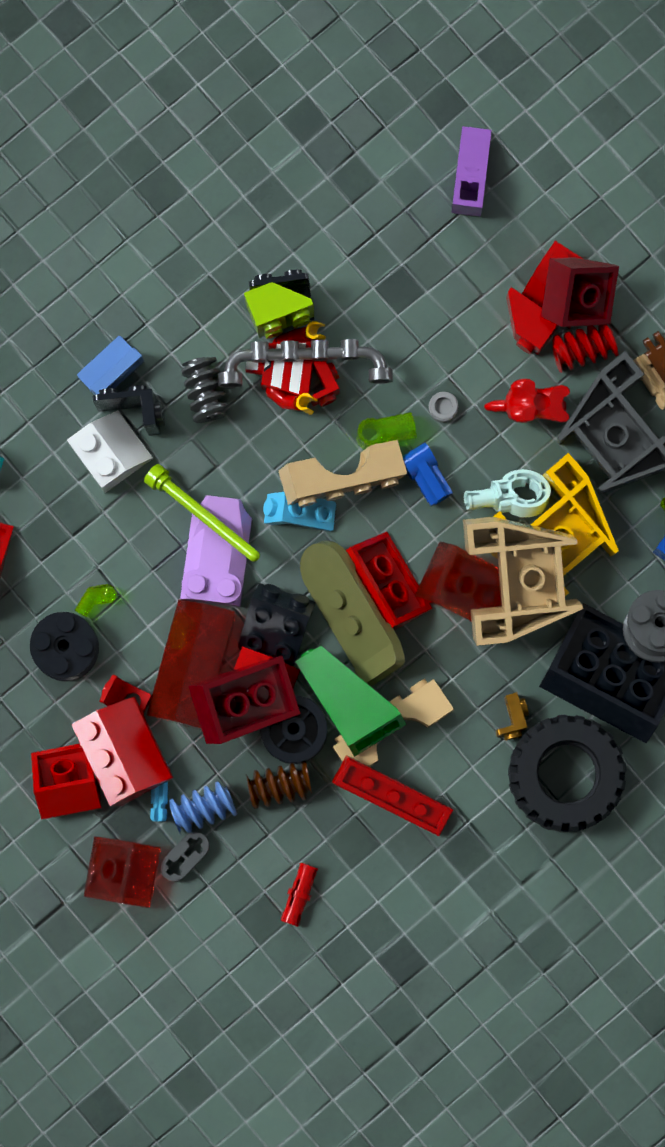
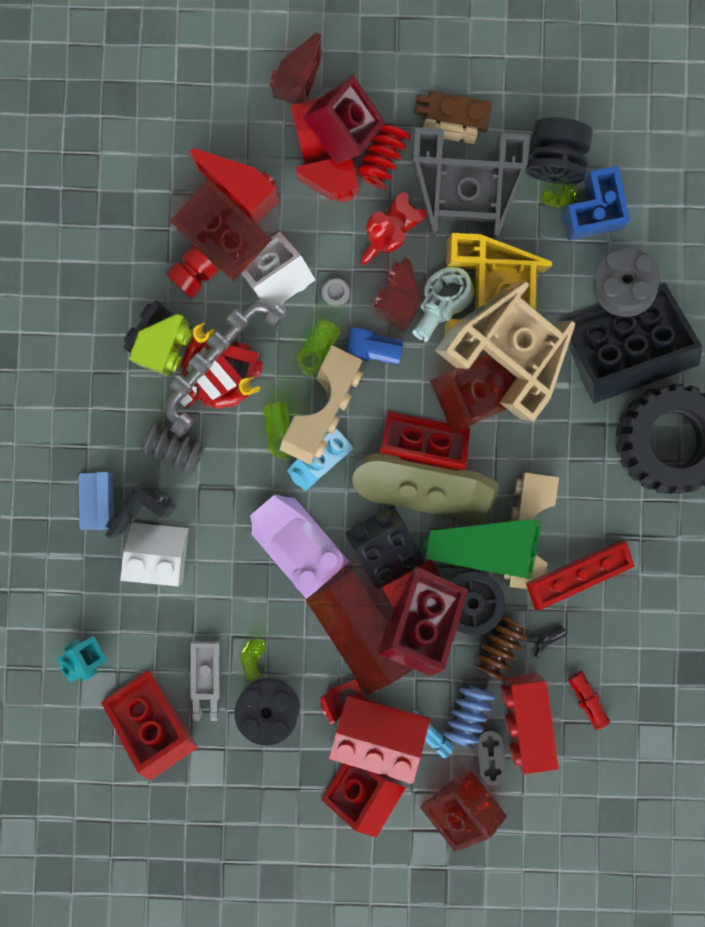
camera: 55 degrees left, 5 degrees up
lime piece [144,464,260,562] -> none
medium lavender slope [451,126,492,217] -> none
pearl gold bracket [495,692,529,741] -> none
none -> red wheel [165,245,219,299]
none -> clear red slope [170,179,272,281]
none -> red slope [189,148,279,226]
none -> light grey hinge [191,641,220,721]
none -> white slope [234,232,315,306]
none -> clear neon green piece [263,402,292,460]
none -> clear red slope [269,33,323,104]
none -> clear red slope [374,257,422,332]
none -> red brick [500,673,559,774]
none -> black bar [522,626,567,658]

